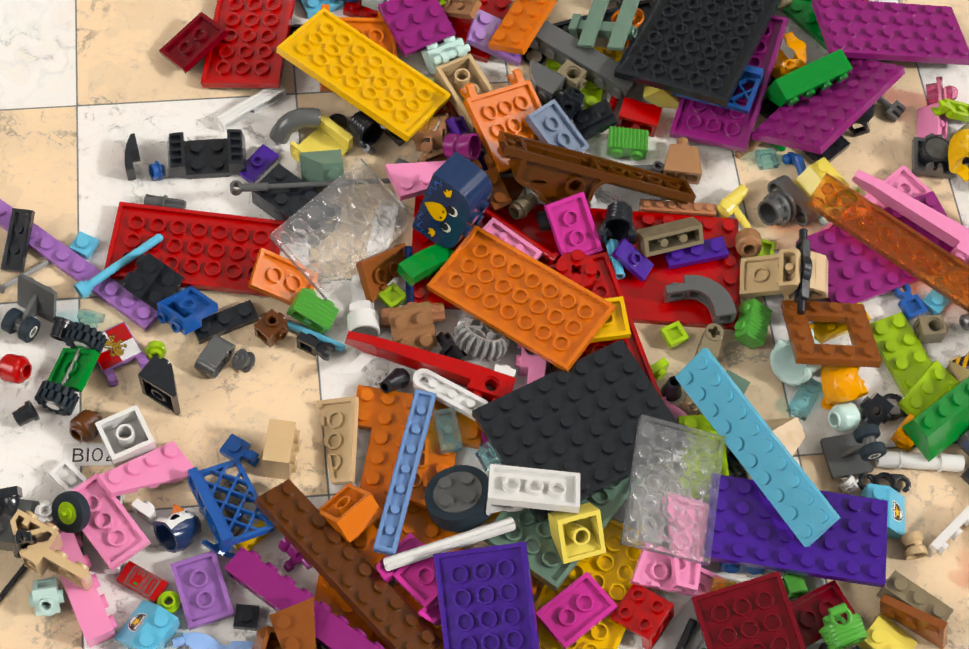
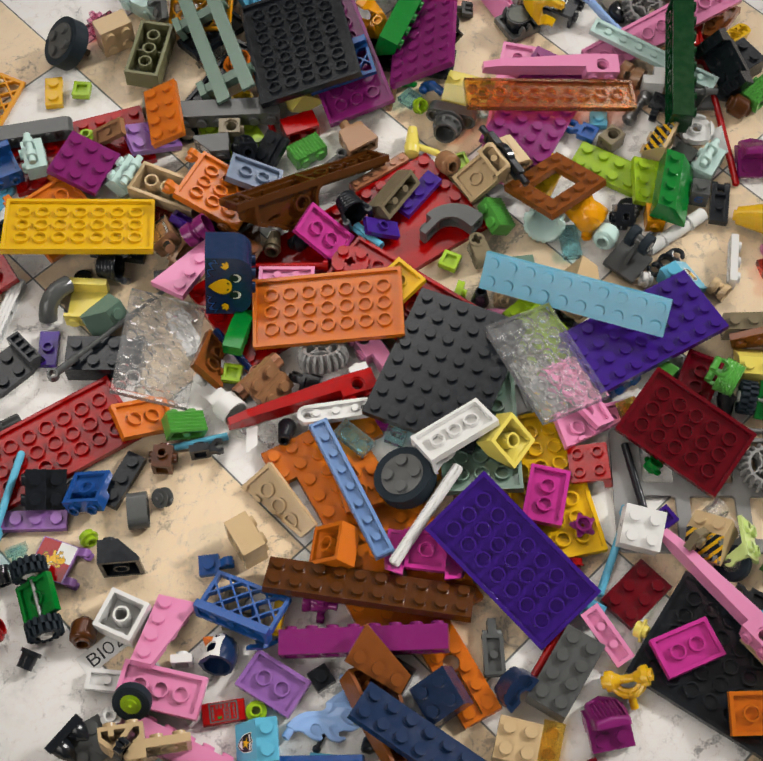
camera: 30 degrees left, 0 degrees up
none -> lime plate [412,97,428,114]

